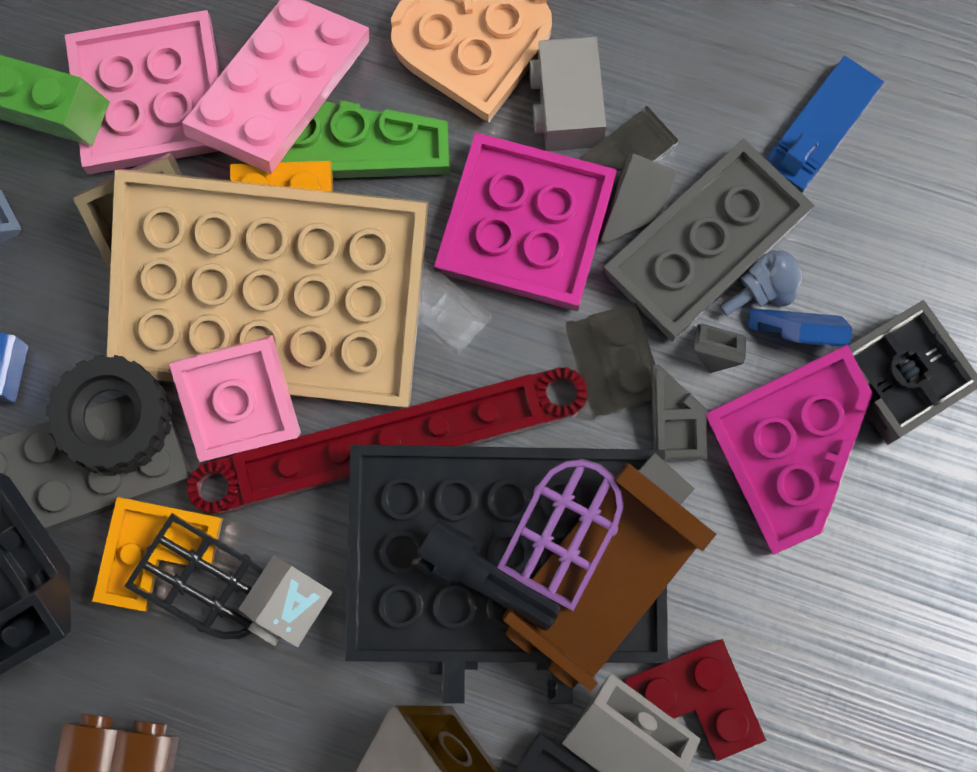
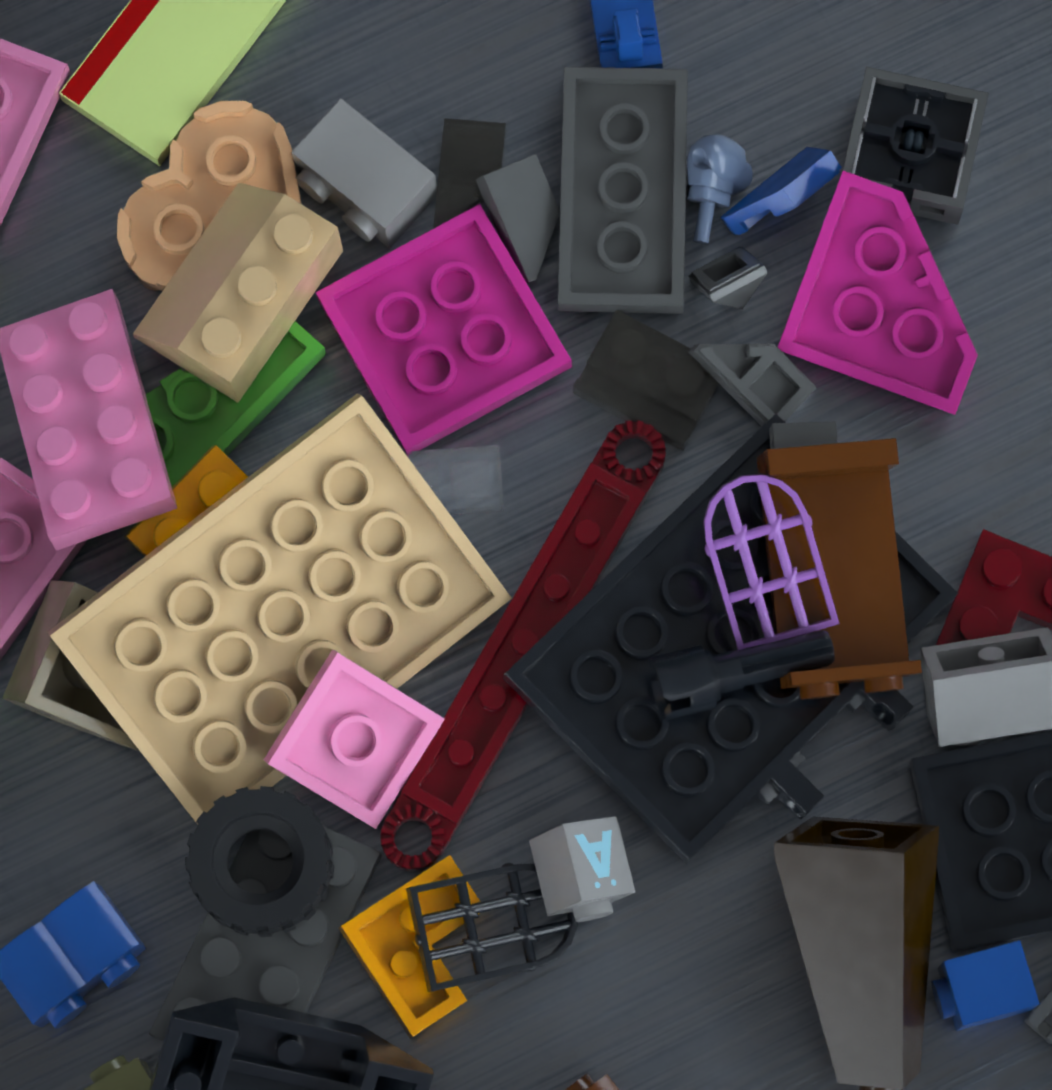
camera: 40 degrees left, 0 degrees up
none -> tan slope [133,183,343,403]

